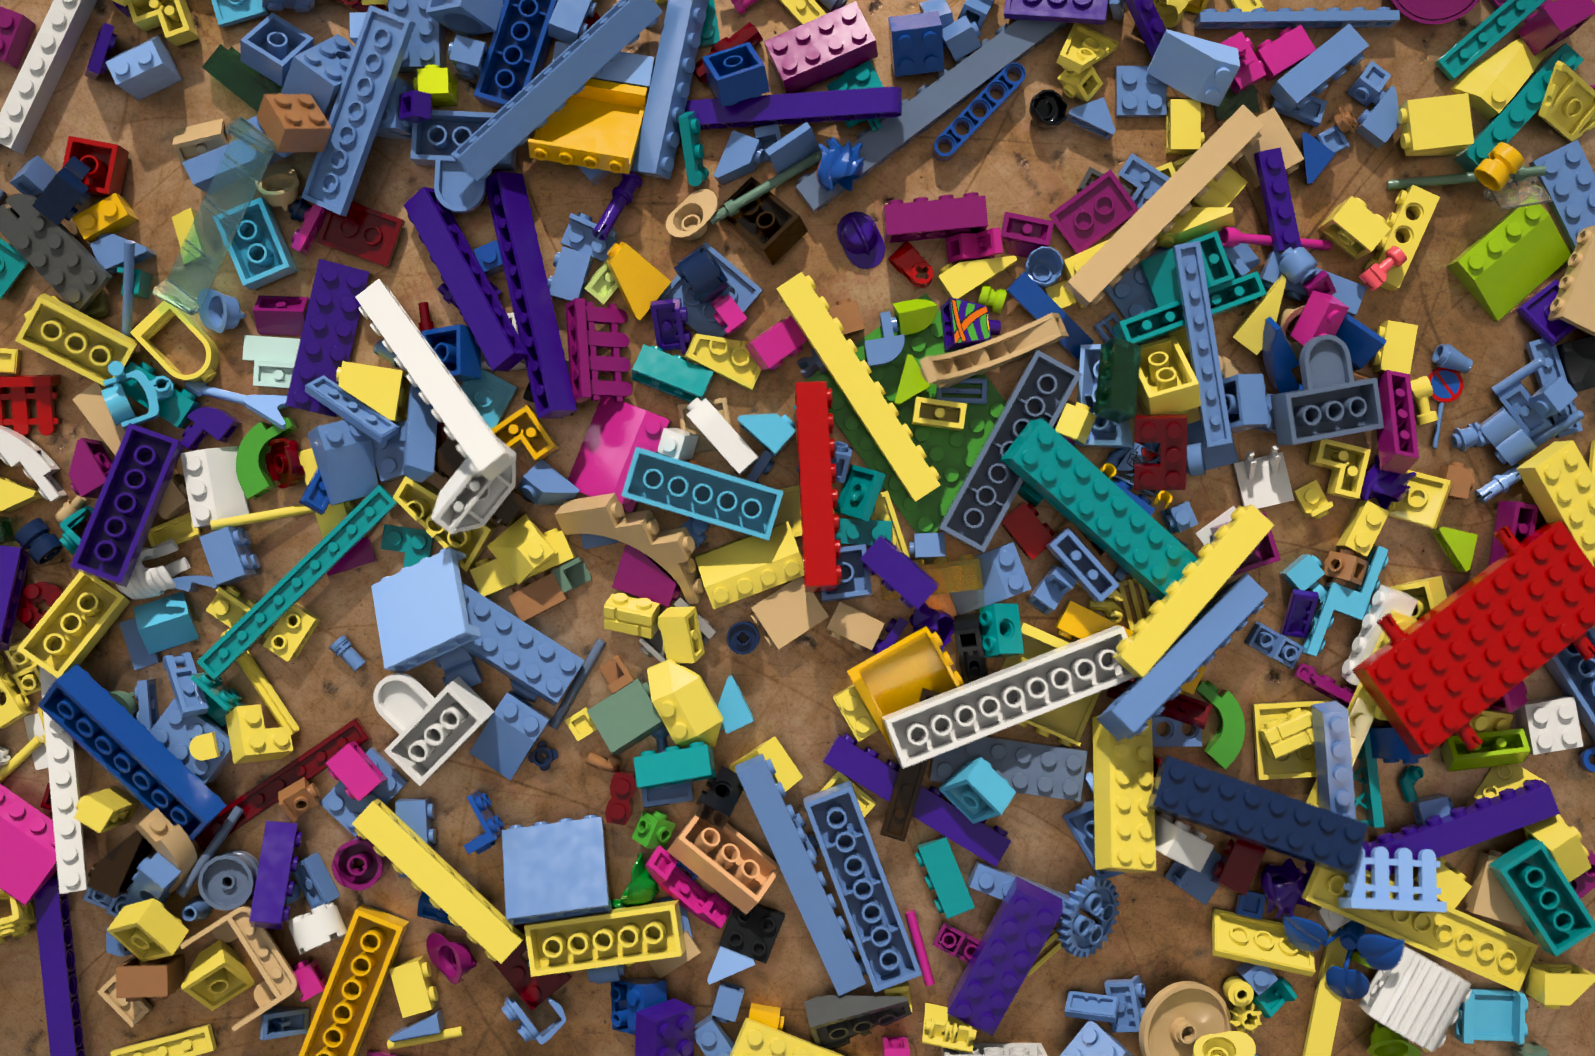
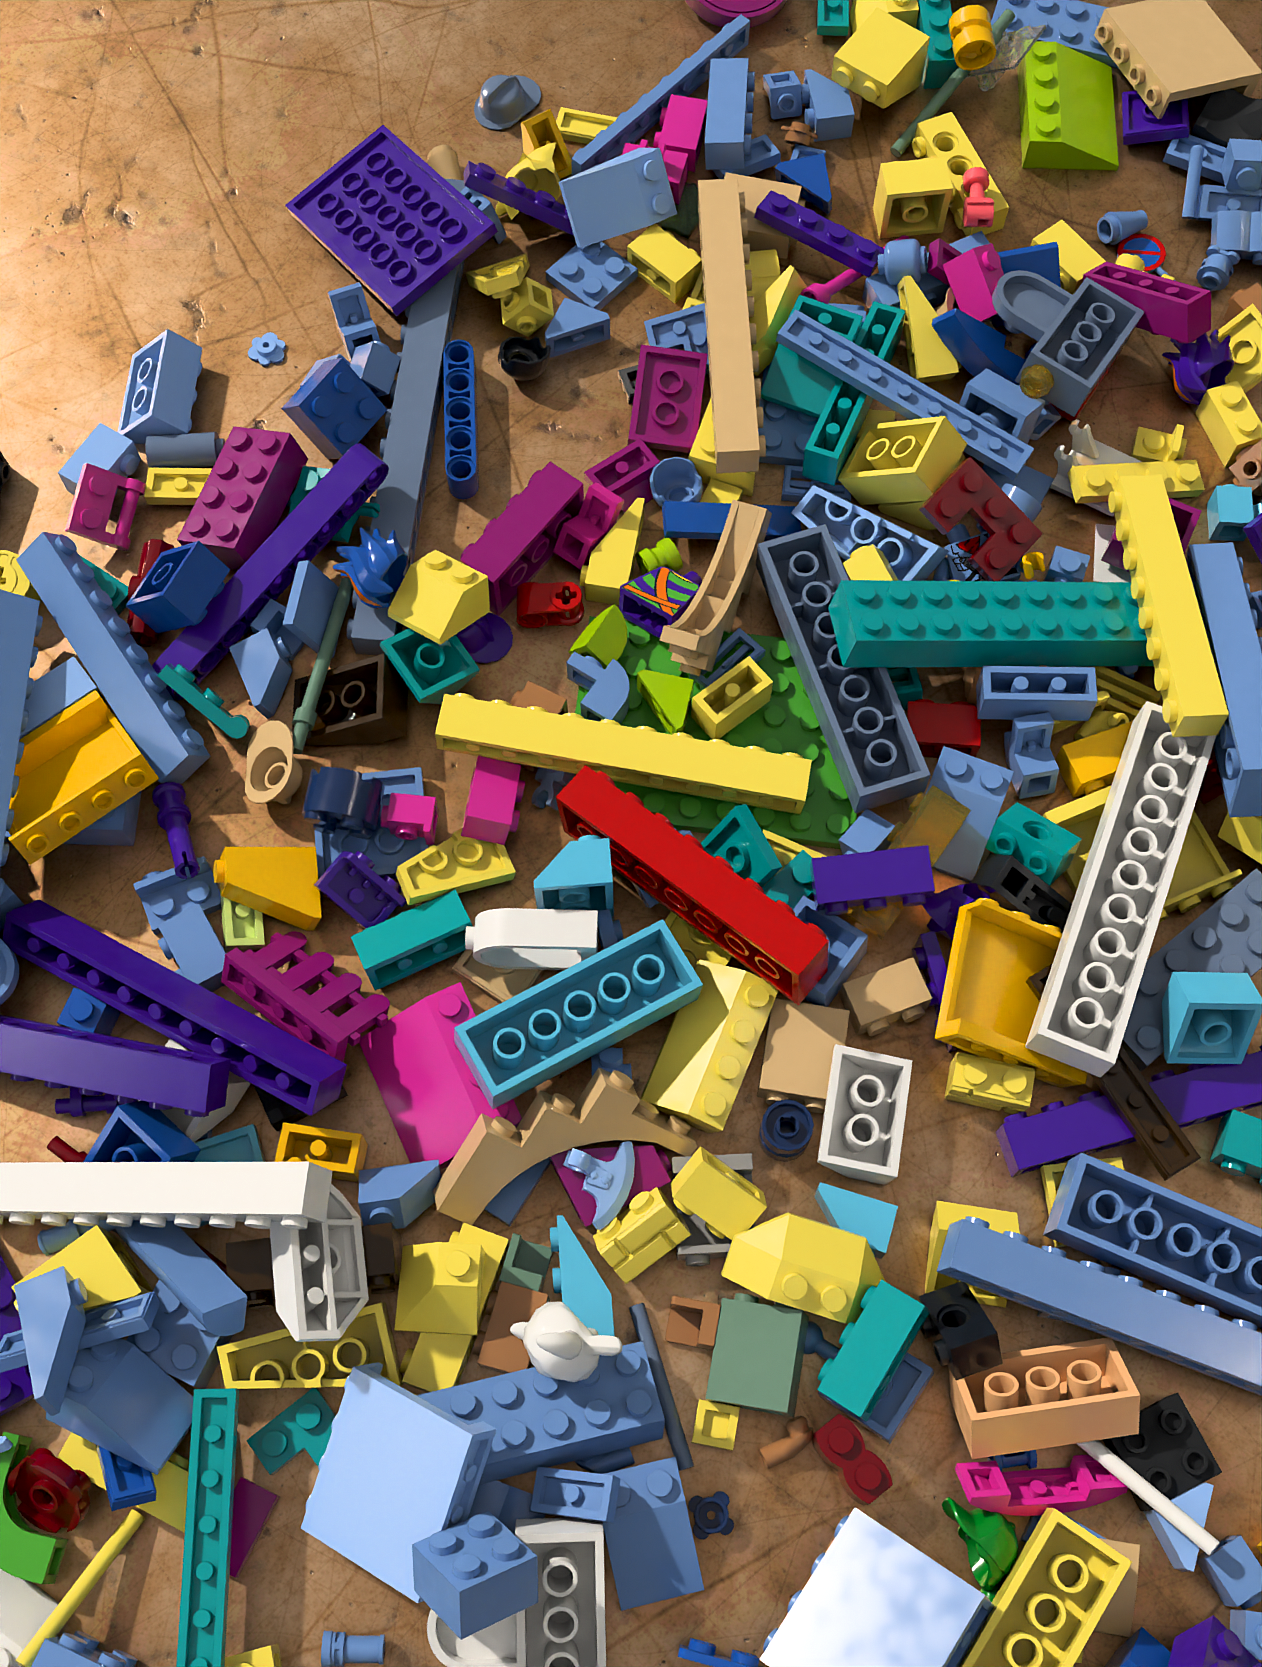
camera: 50 degrees left, 20 degrees down
bright green brick [632,809,676,850] -> none
white brick [657,428,699,460] -> none
clear green brick [1094,337,1141,424] -> none
light yellow brick [1308,439,1371,500] -> none
none -> medium blue slope [14,1266,88,1416]
none -> teal slope [380,628,480,704]
none -> light yellow slope [388,550,490,645]
none -> medium blue brick [412,1511,538,1640]
none -> white piece [510,1301,623,1382]
none -> medium blue plate [530,1466,621,1524]
none -> medium azure slope [550,1215,615,1337]
none -> light blue piece [563,1141,635,1230]
none -> white slope [817,1044,913,1185]
none -> clear yellow plate [1020,364,1054,399]
none -> light yellow plate [1067,460,1205,504]
none -> white bar [1076,1440,1220,1556]

